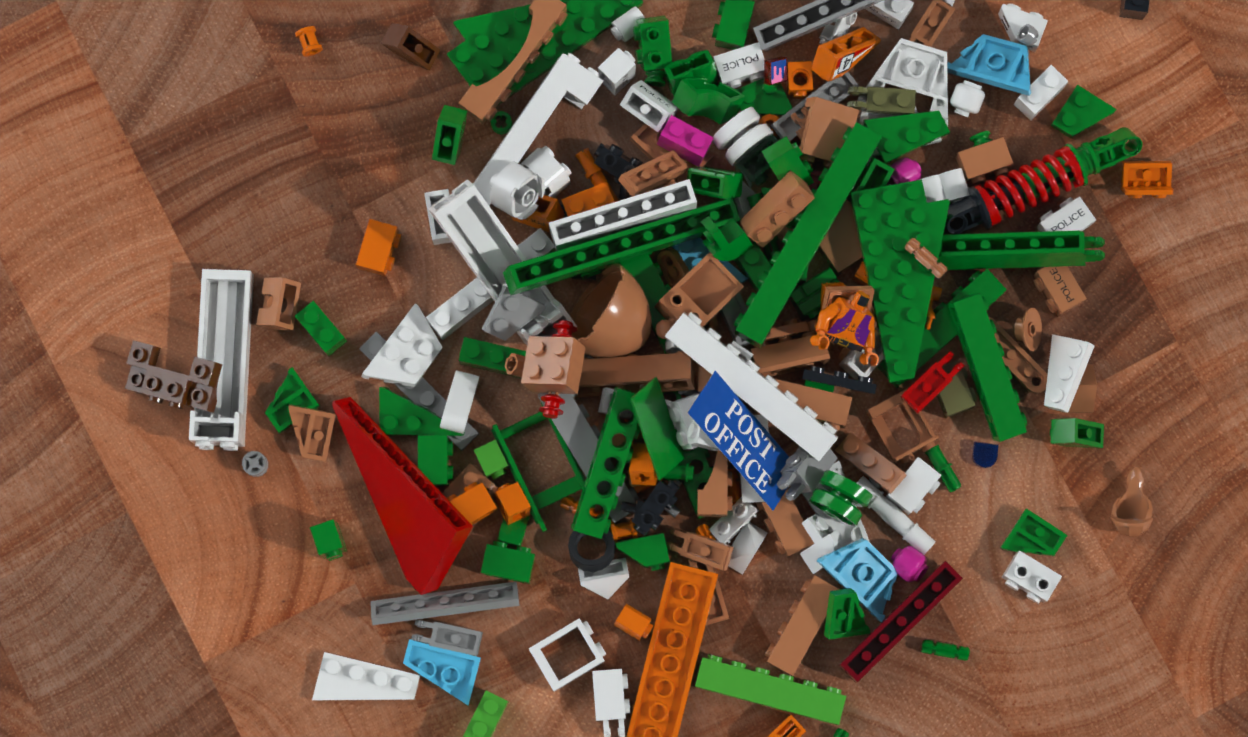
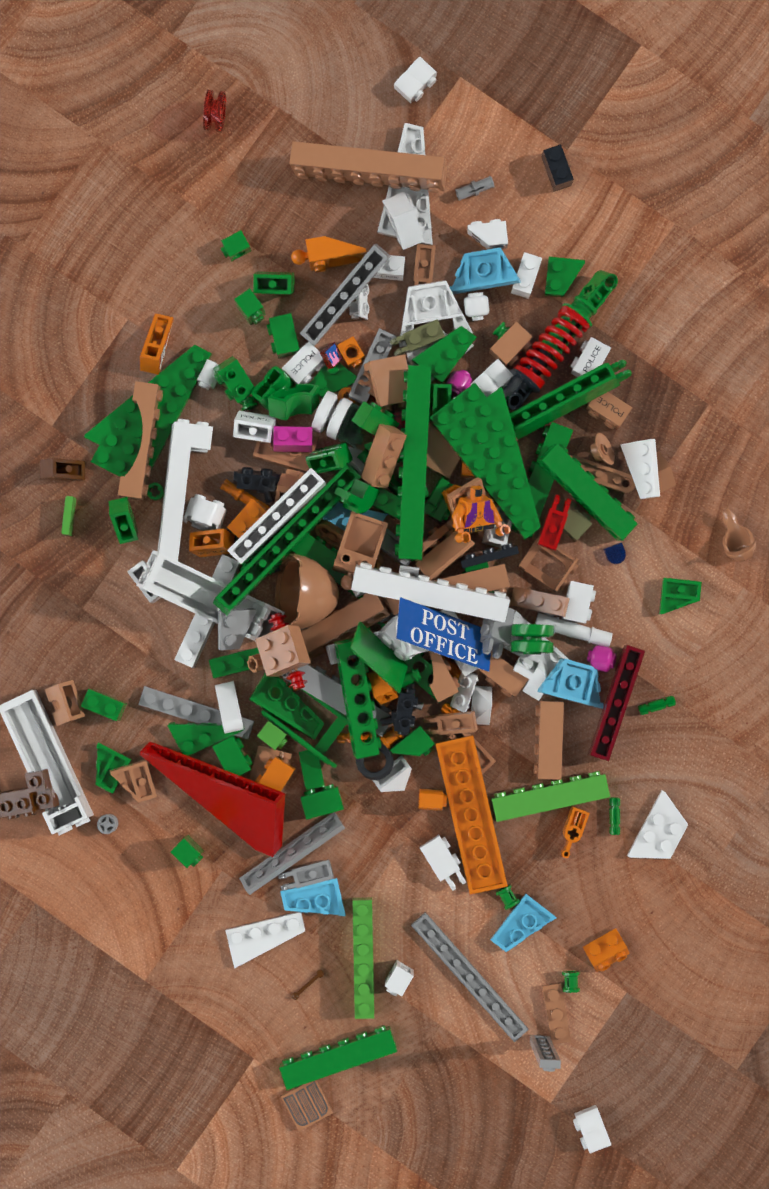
camera: 25 degrees left, 5 degrees up
orange brick [356,219,402,277] -> none
white wing [361,303,442,387] -> none
white brick [489,161,545,220] -> none
orange brick [495,482,531,525] -> none
white window [529,618,606,692] -> none
white brick [598,48,636,95] -> none
nougat plate [618,150,688,197] -> none
orange slope [811,27,881,82] -> none
green wing [824,588,870,640] -> none
nougat axle [905,238,947,278] -> none
orange piece [925,286,942,329] -> none
green axle [925,445,961,493] -> none
white brick [1002,551,1062,604] -> none
light grey hinge [1017,24,1039,45] -> none
green slope [1050,418,1104,448] -> none
orange bracket [1121,161,1174,198] -> none
none -> bright green tile [61,496,76,536]
none -> green wing [249,673,325,740]

